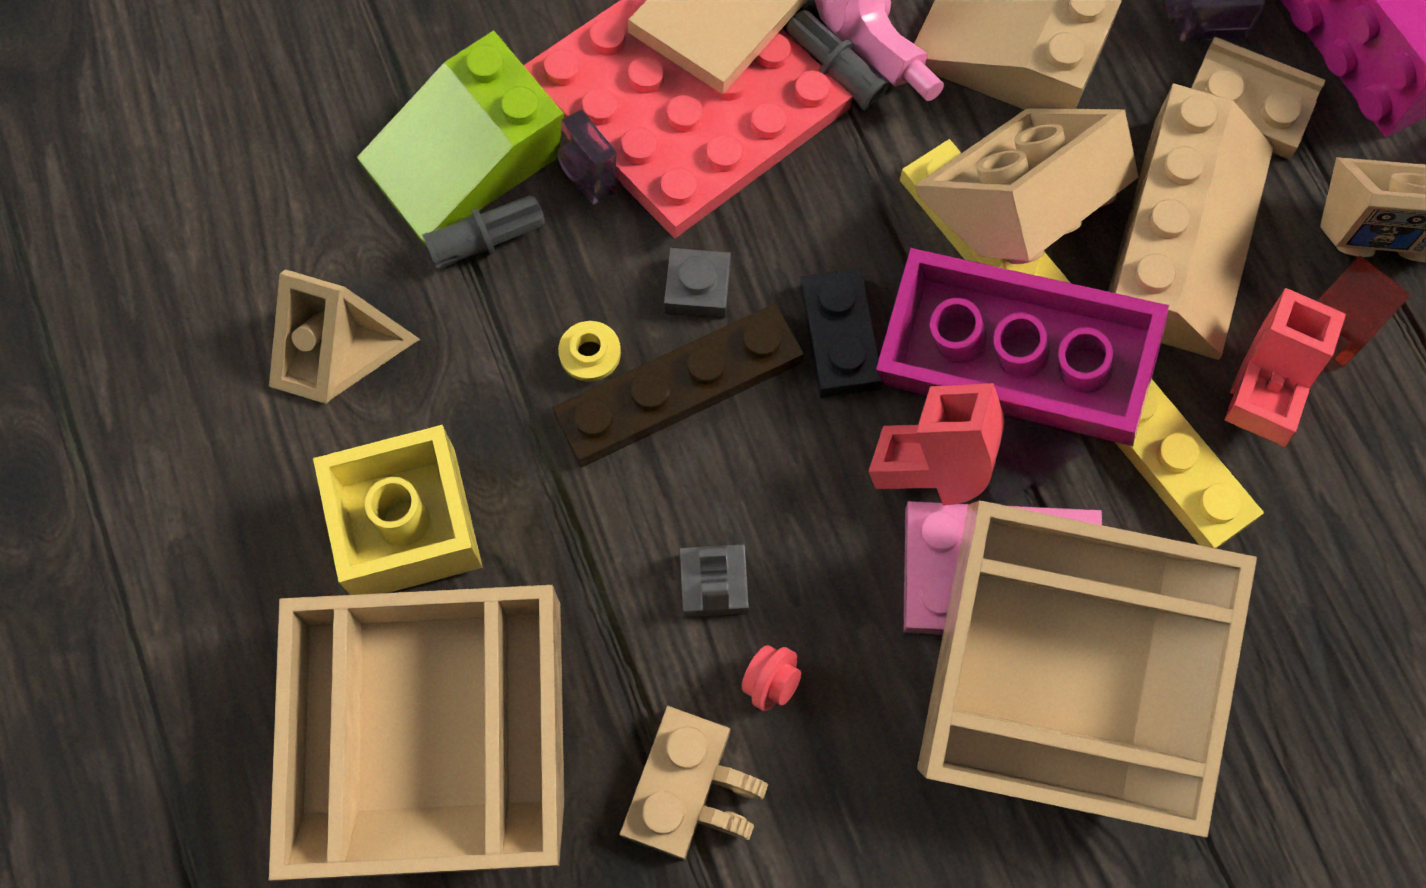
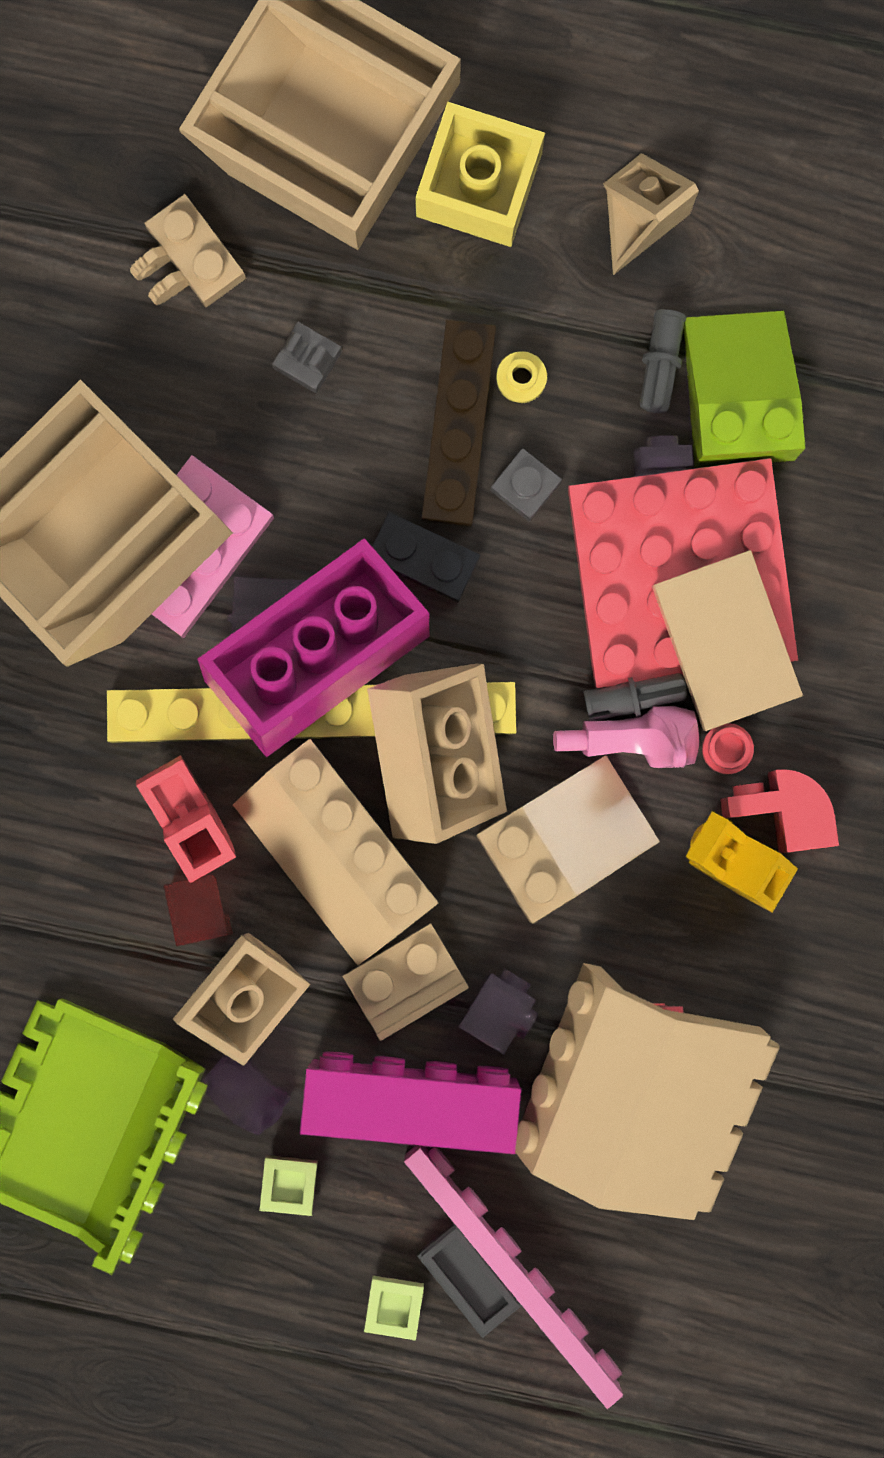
camera: 120 degrees right, 15 degrees up
coral plate [742,645,801,711] -> none
coral brick [868,383,1005,506] -> none

